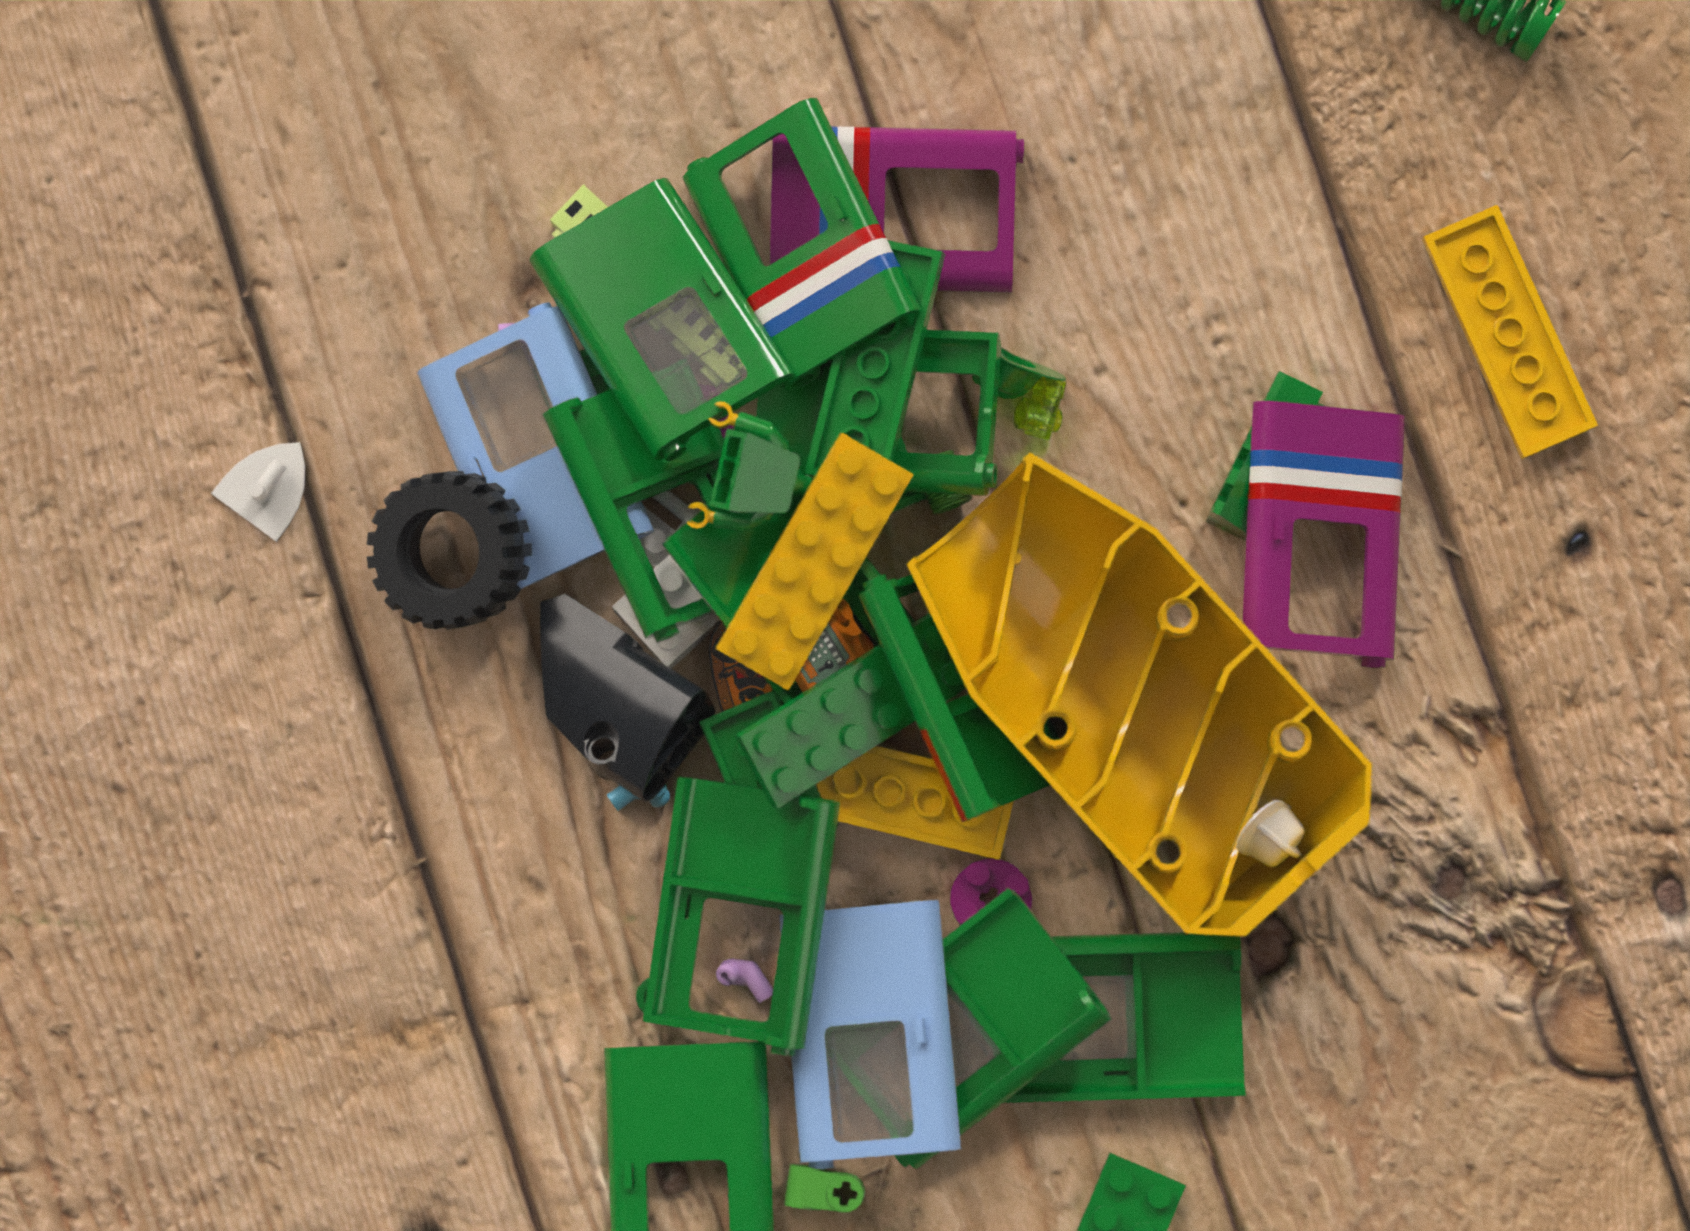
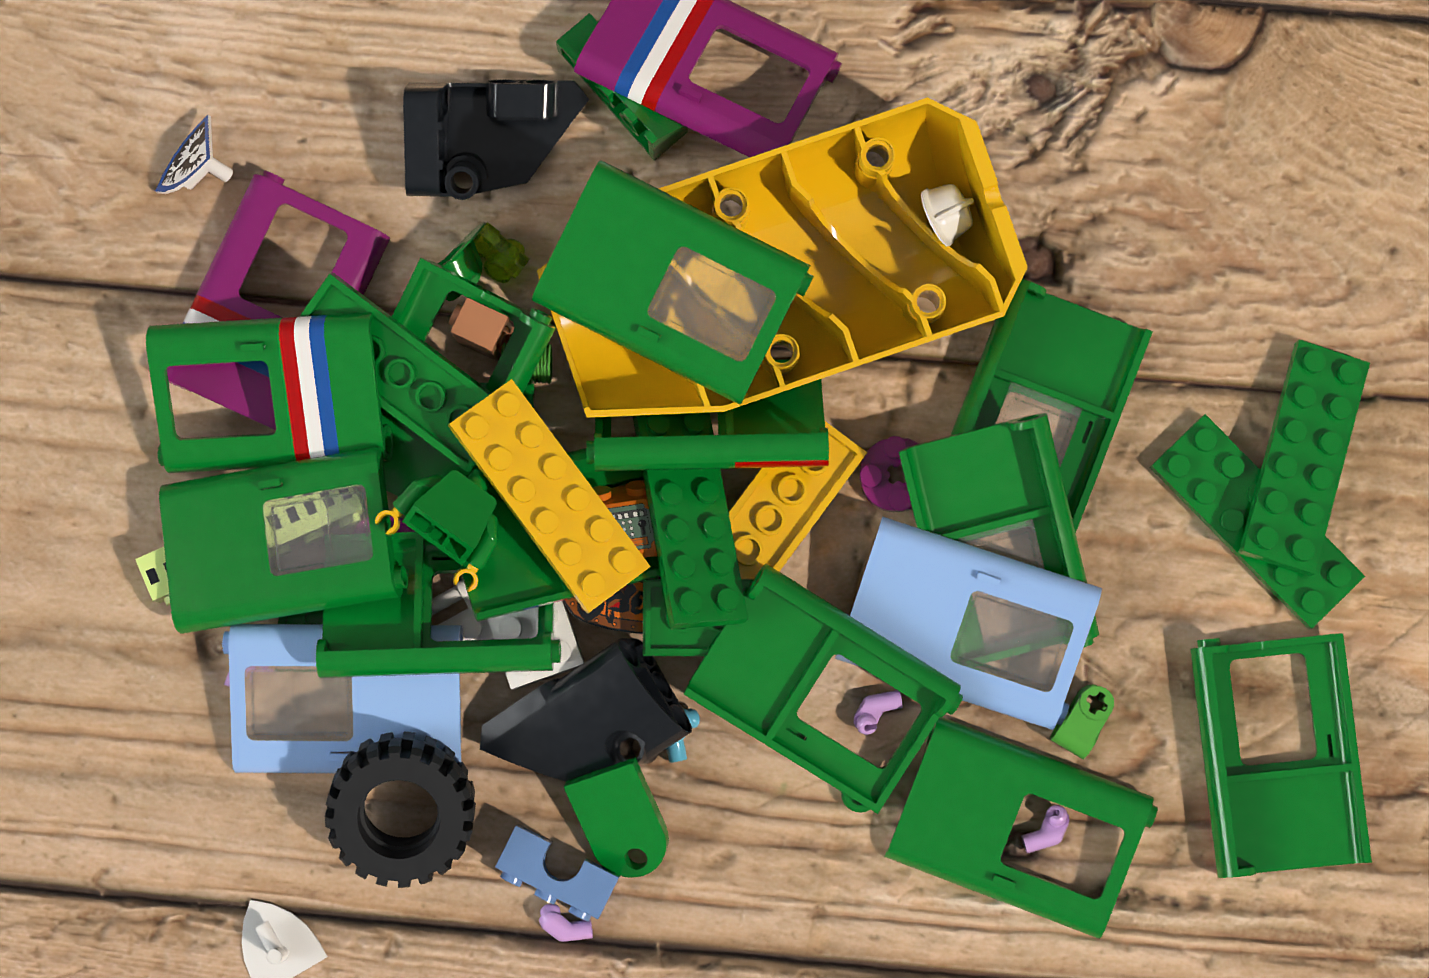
camera: 65 degrees left, 0 degrees up
none -> shield [155,115,233,194]
none -> black panel [403,79,589,200]
none -> nougat brick [449,298,514,362]
none -> medium blue arch [495,824,620,922]
none -> green piece [531,160,814,405]
none -> lavender arm [539,904,593,942]
none -> green tile [564,757,669,878]
none -> lavender arm [1021,805,1070,854]

